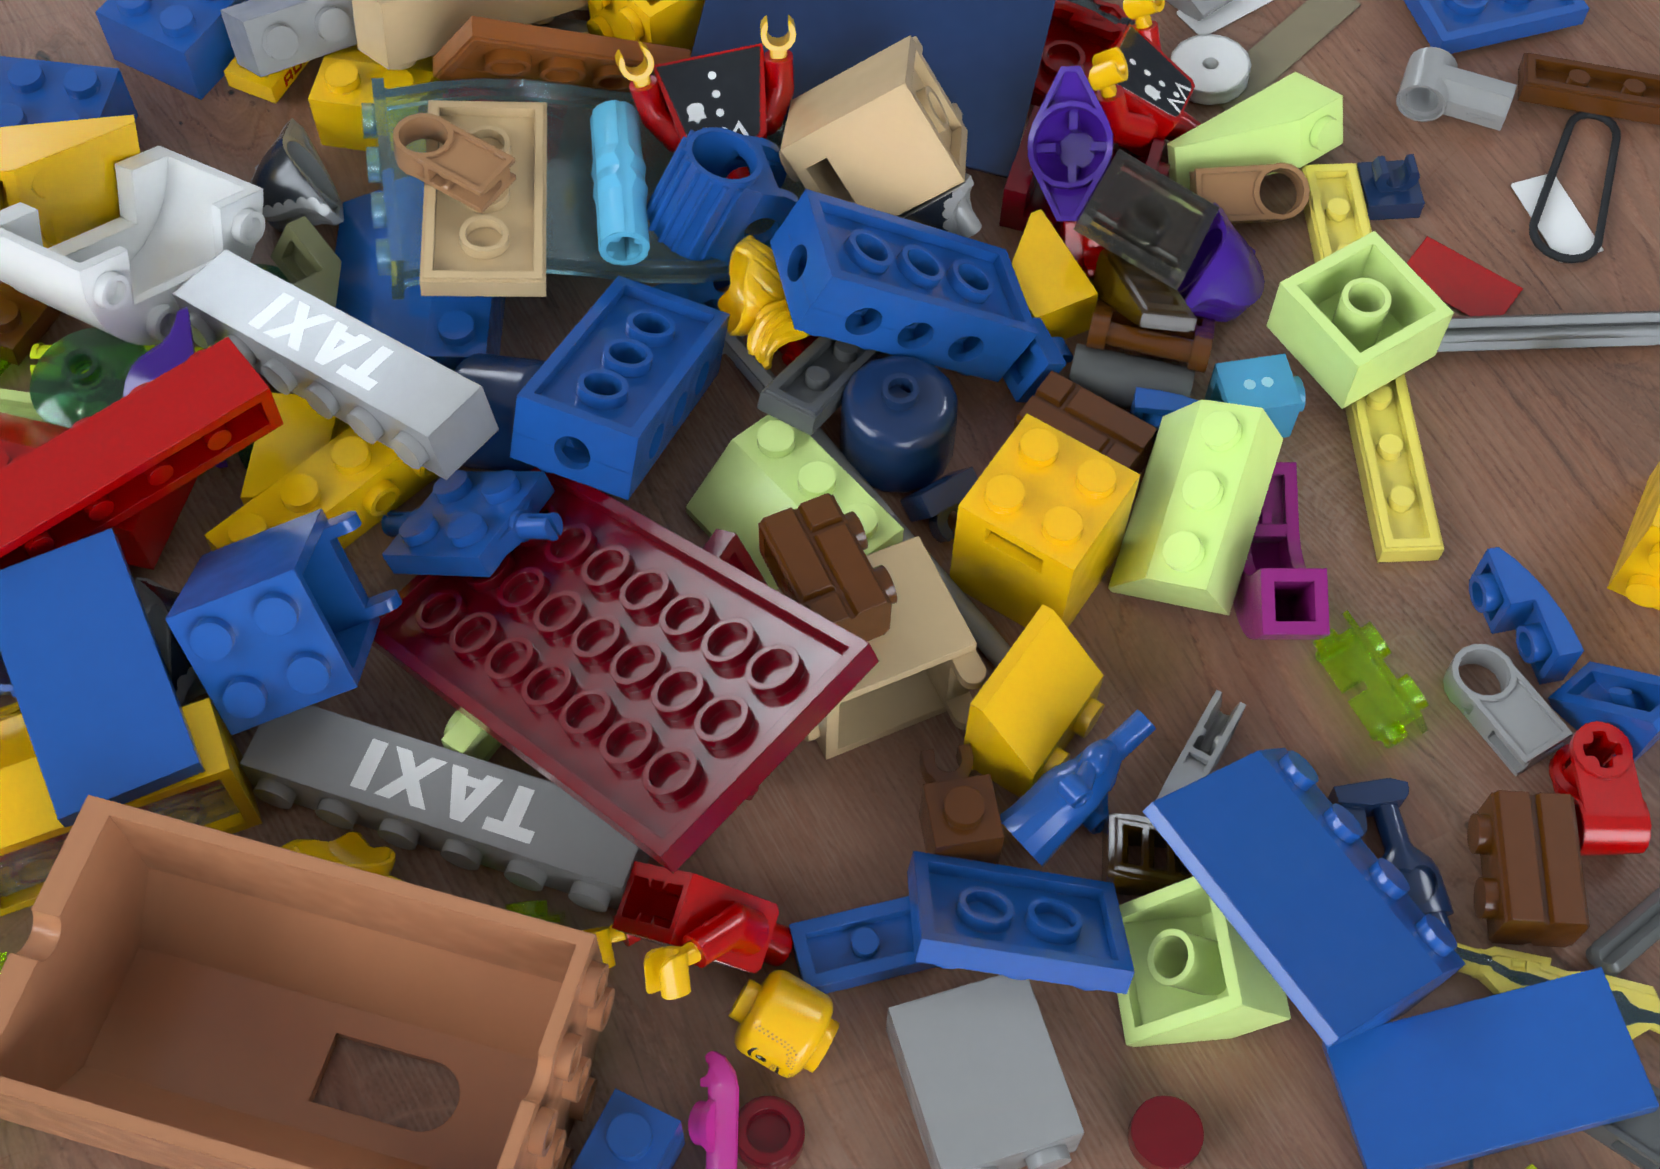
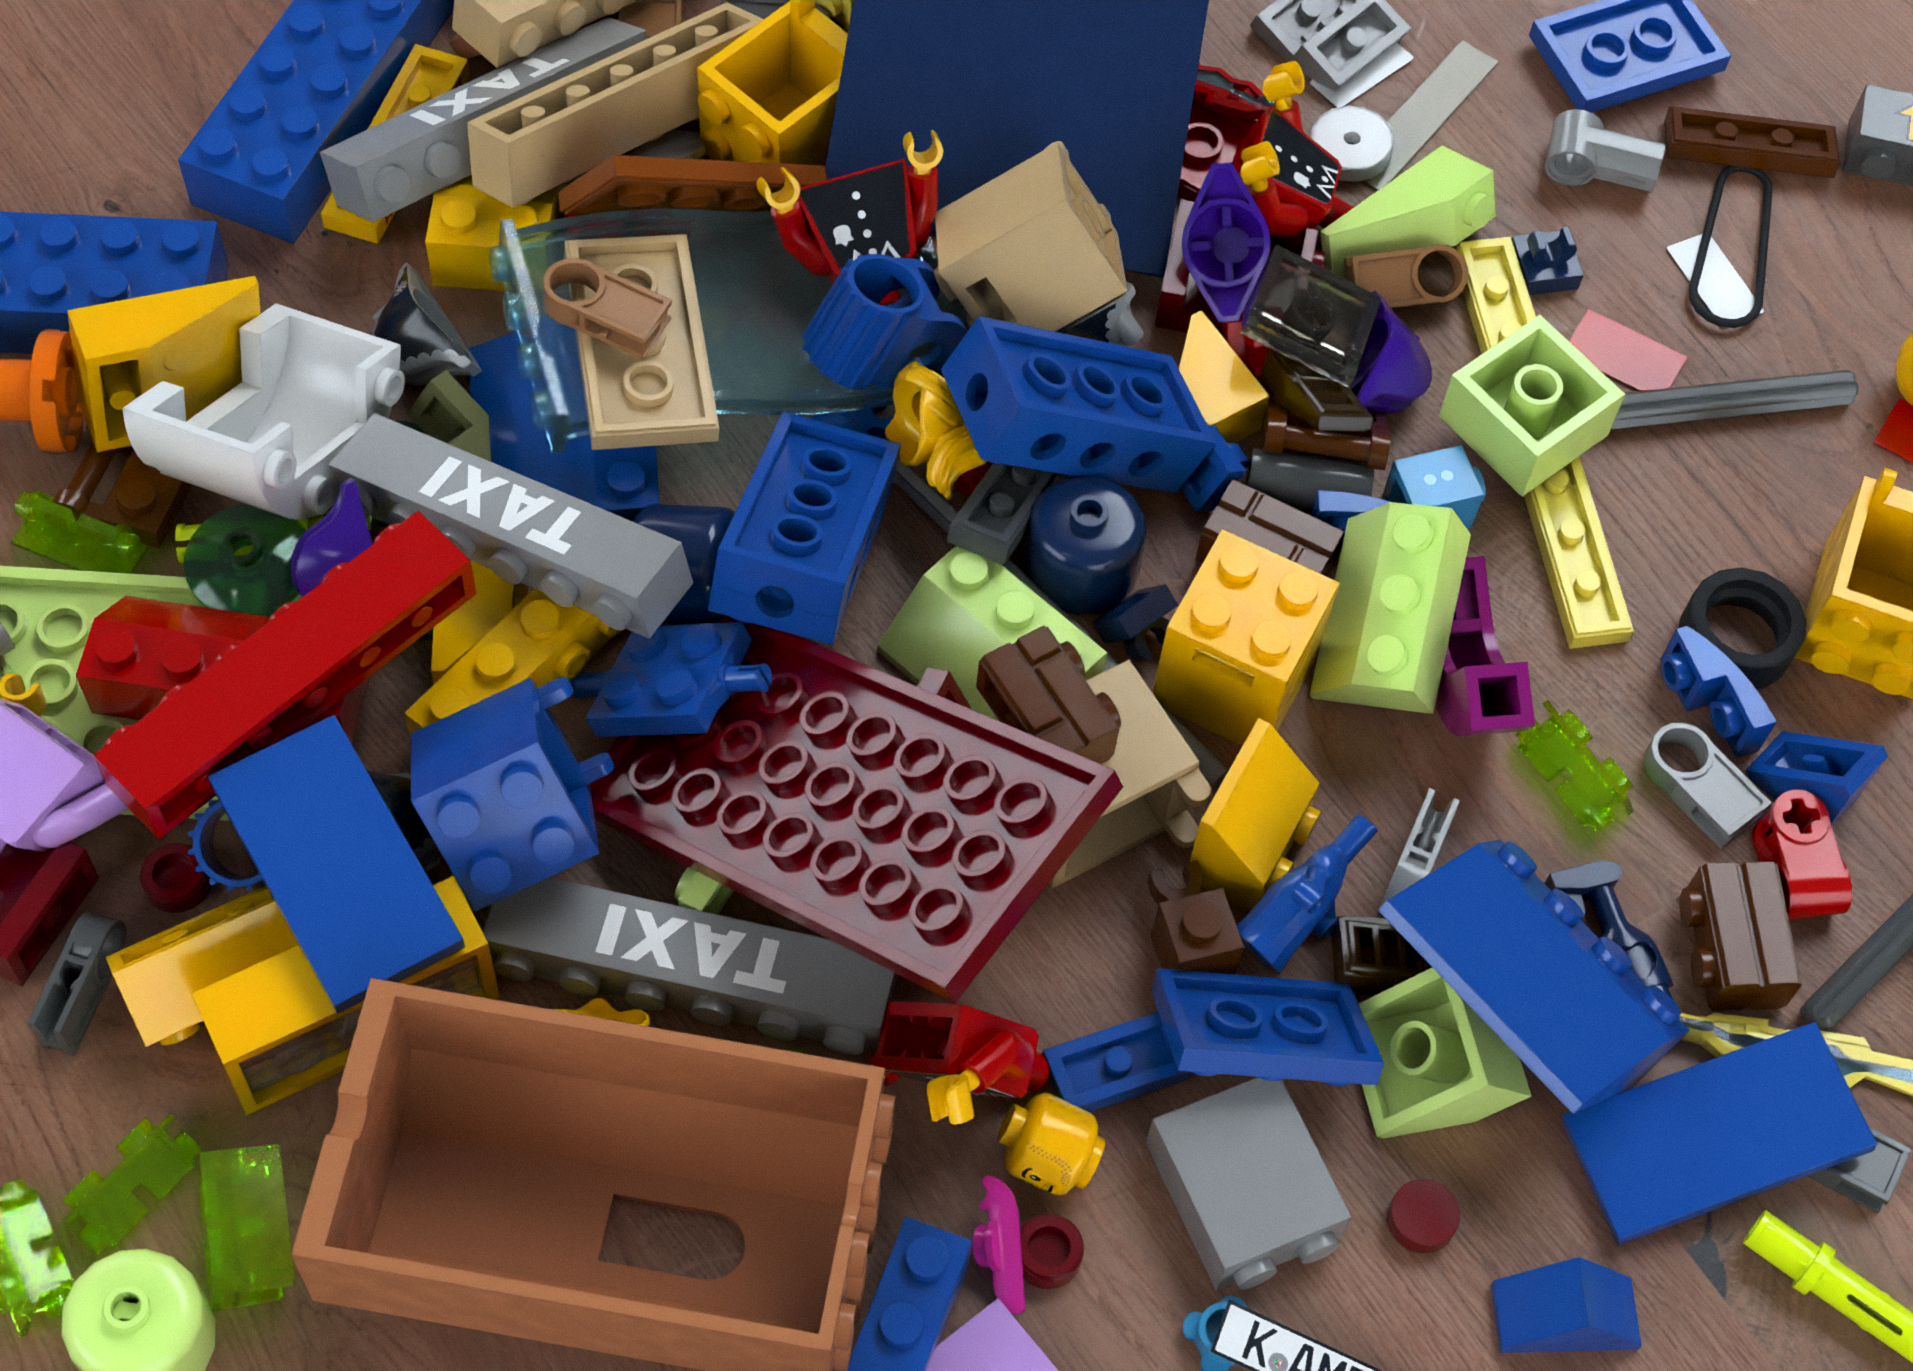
camera: 10 degrees left, 0 degrees up
medium azure axle [590,100,650,266] -> none
none -> black tyre [1679,567,1807,690]

